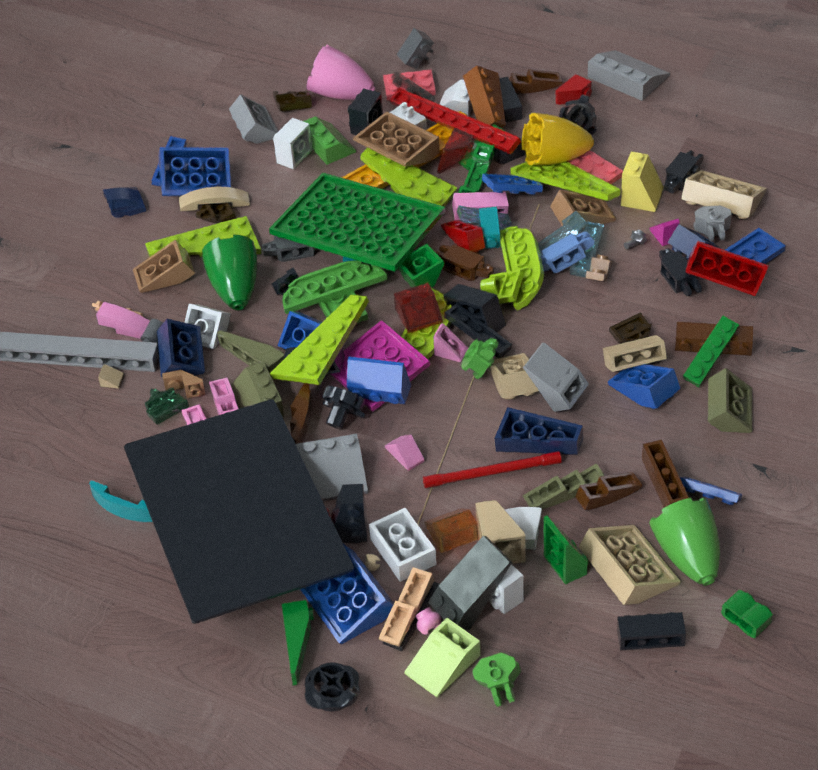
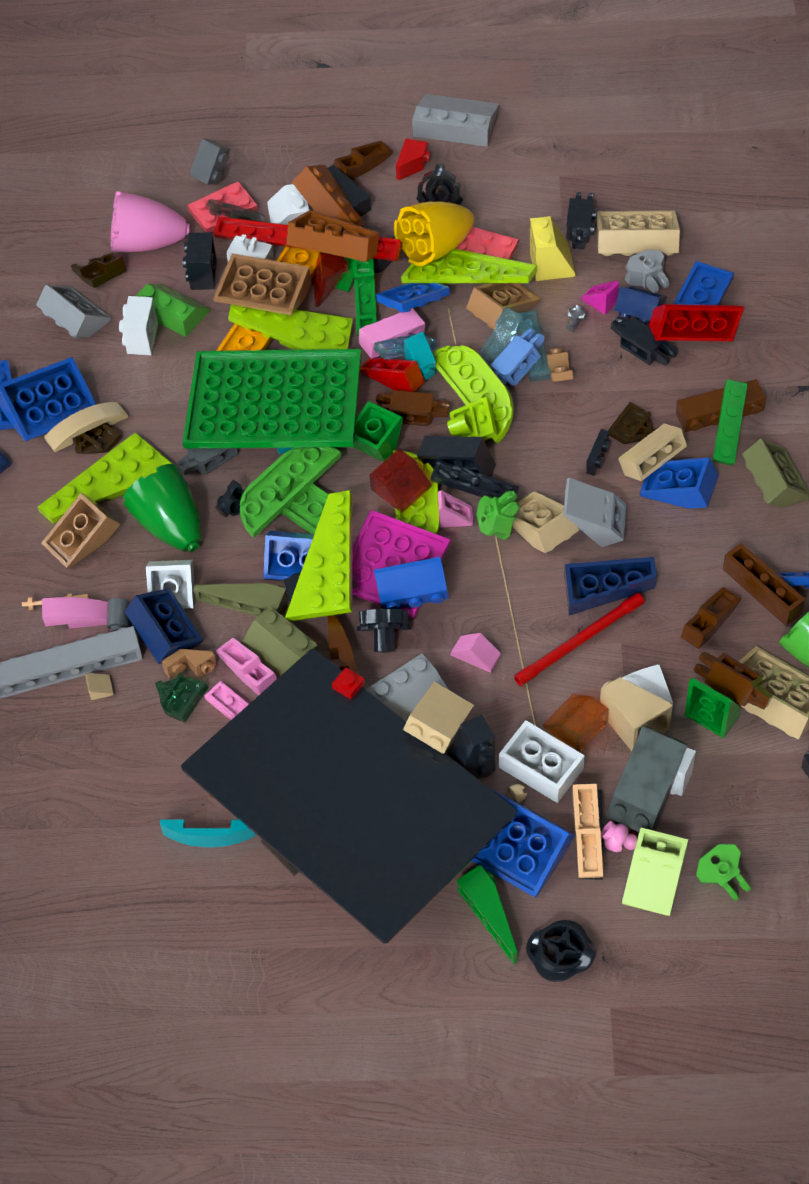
camera: 25 degrees left, 10 degrees up
olive slope [523,463,605,509] -> none
none -> dark orange wedge [287,210,379,262]
none -> red plate [332,668,365,699]
none -> tan slope [403,681,474,754]
none -> black plate [586,429,611,476]
none -> reddish brown hinge [693,652,773,709]

